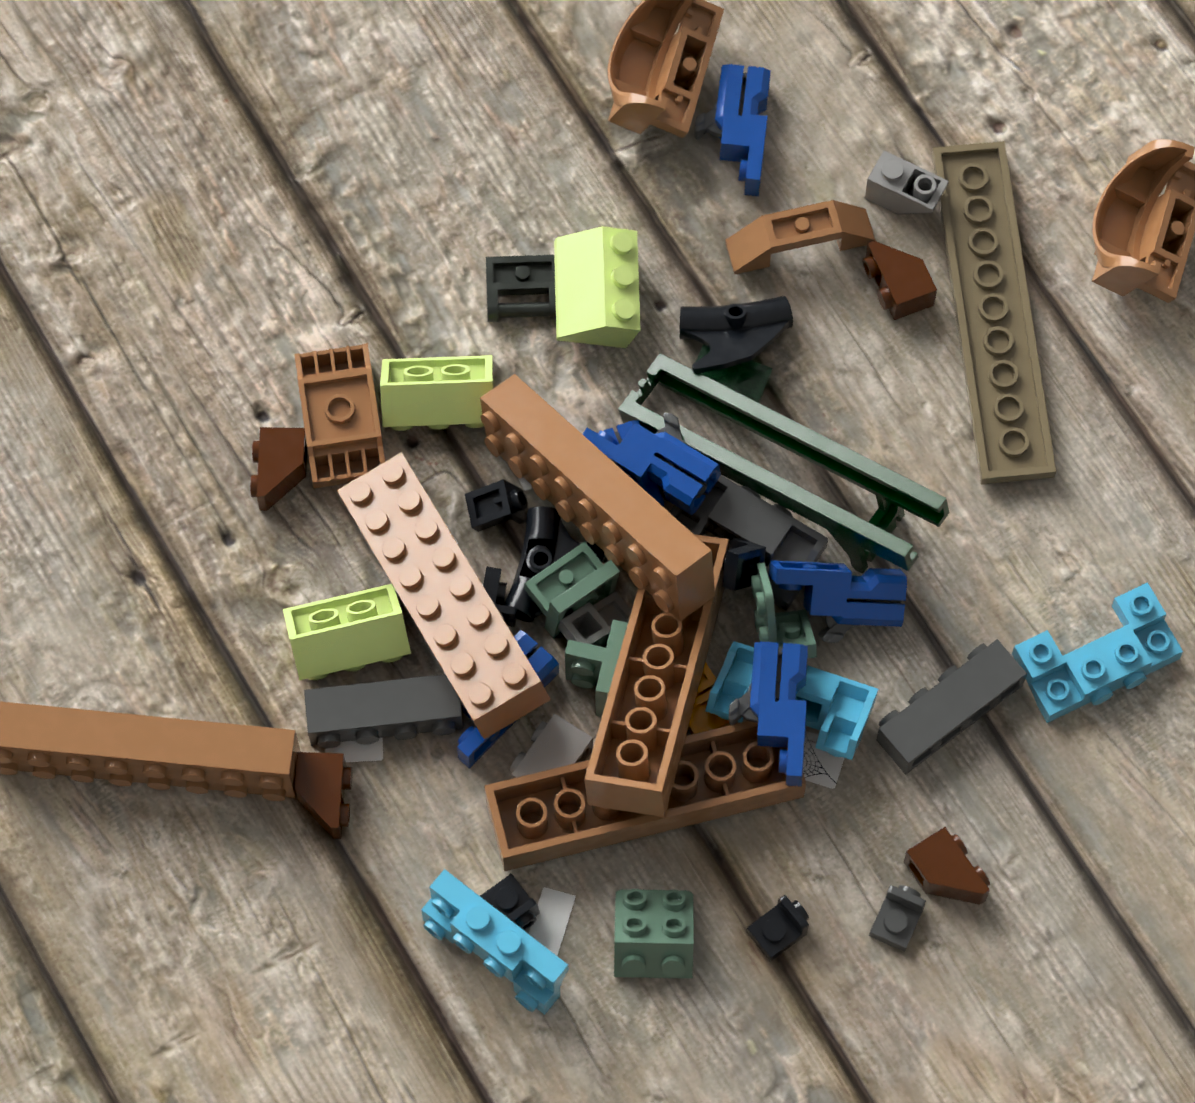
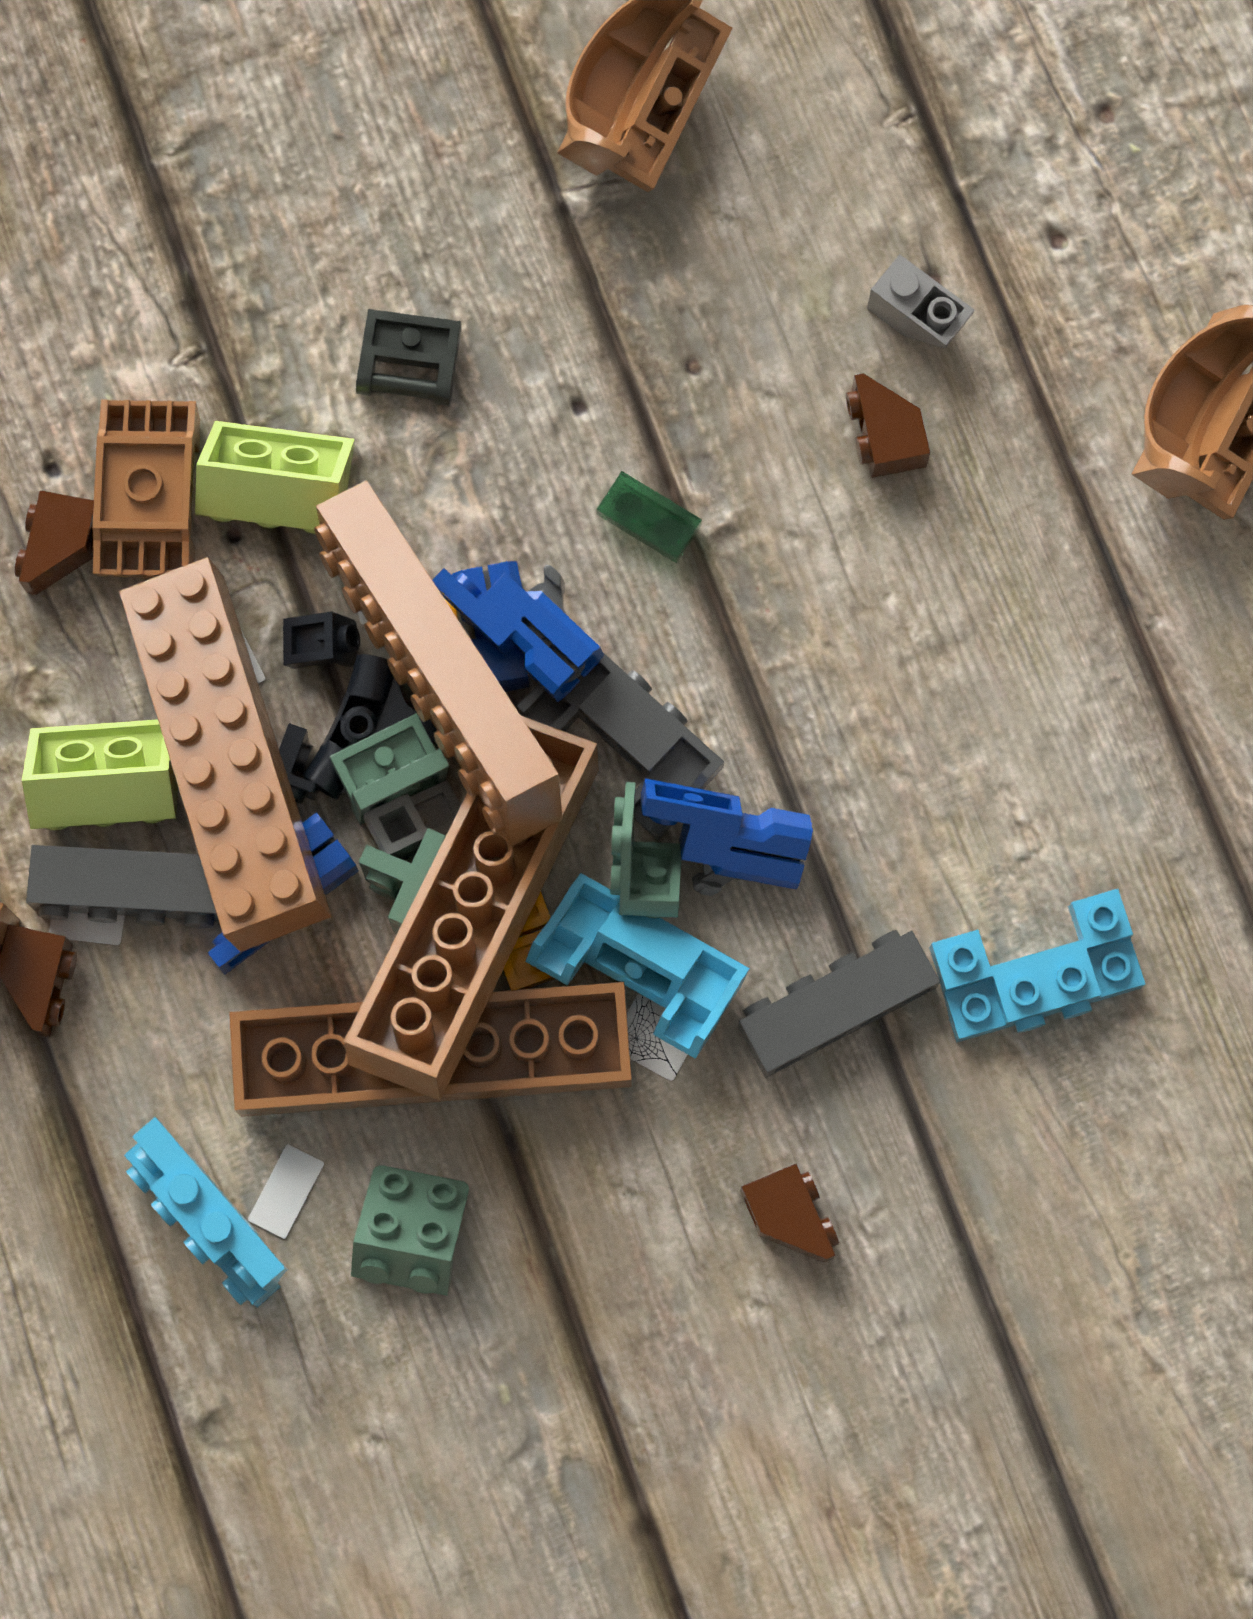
camera: 10 degrees right, 10 degrees up
black bracket [480,873,540,931] -> none
light grey slope [510,714,593,779] -> none
yellowish green slope [554,226,641,348] -> none
piece [618,353,950,573] -> none
black pin [679,296,793,374] -> none
blue plate [695,64,771,197] -> none
black bracket [722,538,766,591] -> none
medium nougat slope [725,200,875,275] -> none
blue plate [729,642,808,787] -> none
black bracket [746,895,809,962] -> none
dark grey bracket [869,885,926,952] -> none
dark tan plate [932,141,1056,484] -> none

